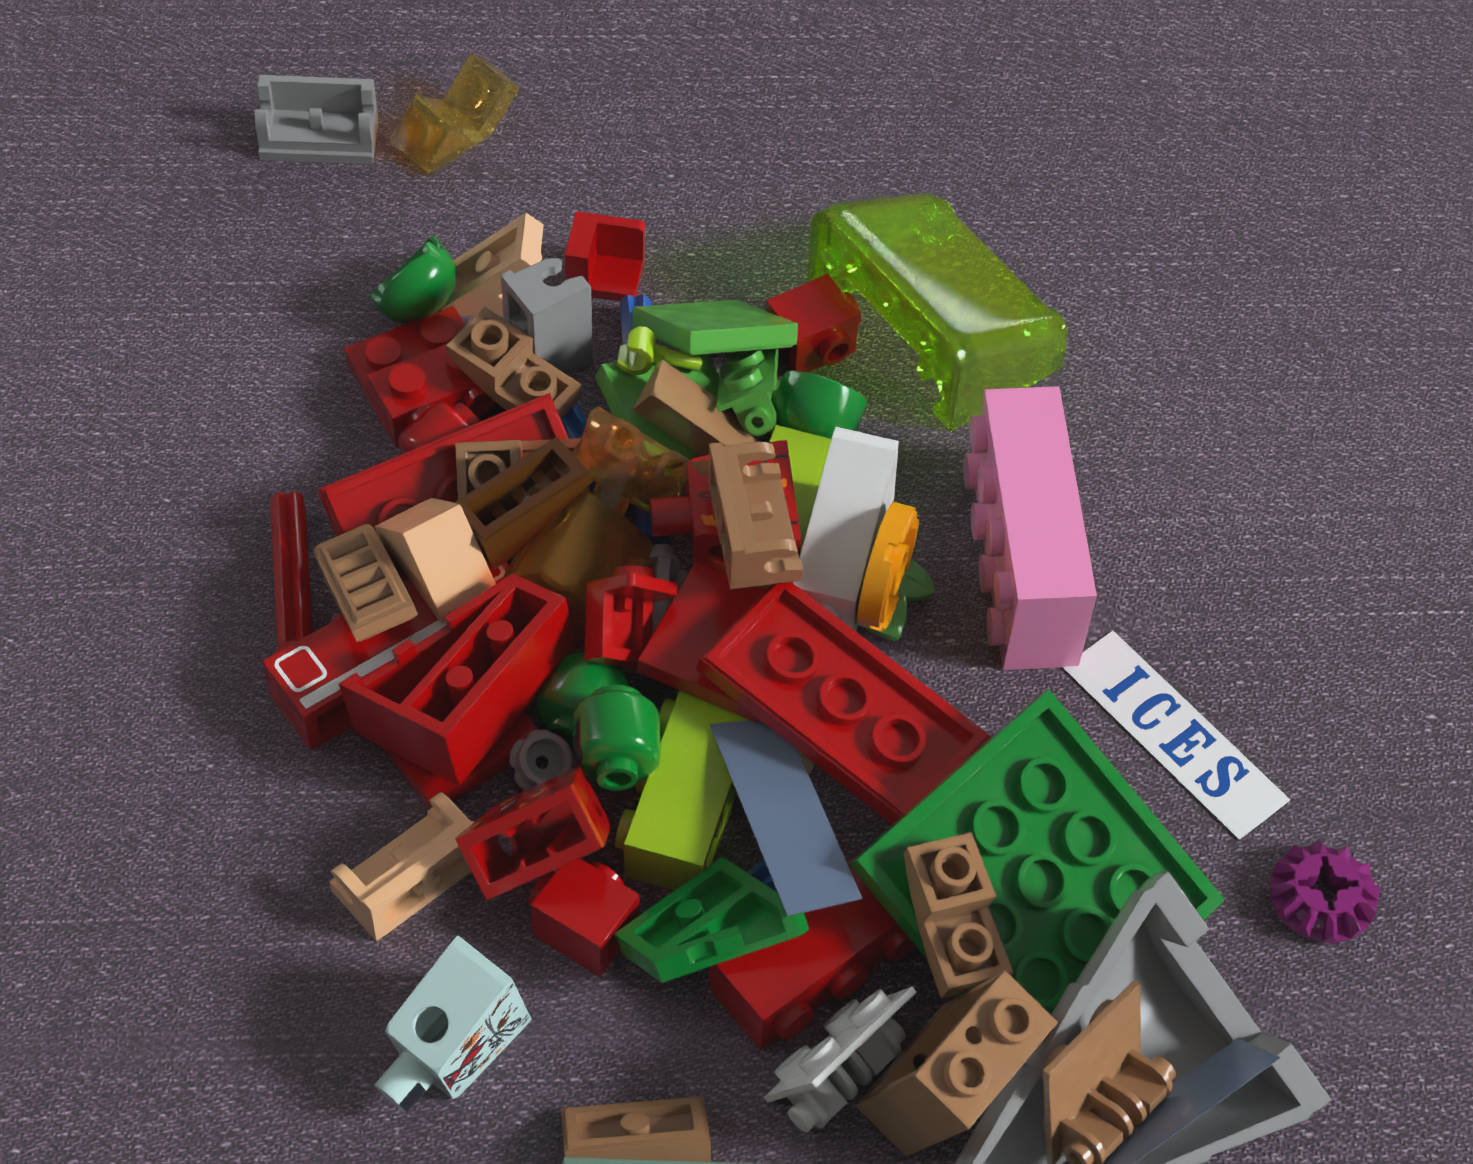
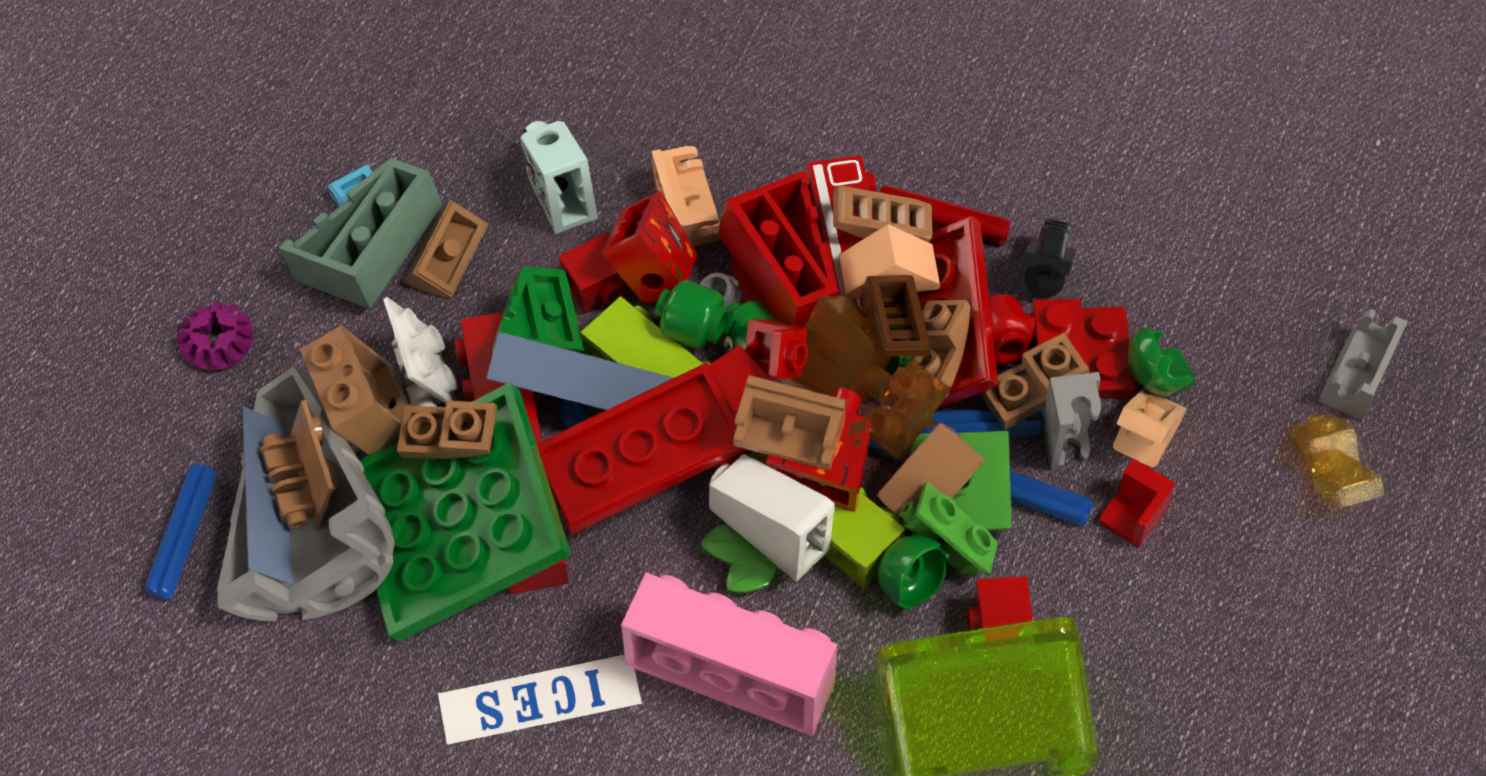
camera: 120 degrees right, 5 degrees up
lime hand [617,326,702,375] -> none
bright green tile [632,300,798,355] -> none
light orange tile [857,501,919,632] -> none
magenta gear [1269,839,1381,943] -> none
none -> black hips [1022,218,1077,298]

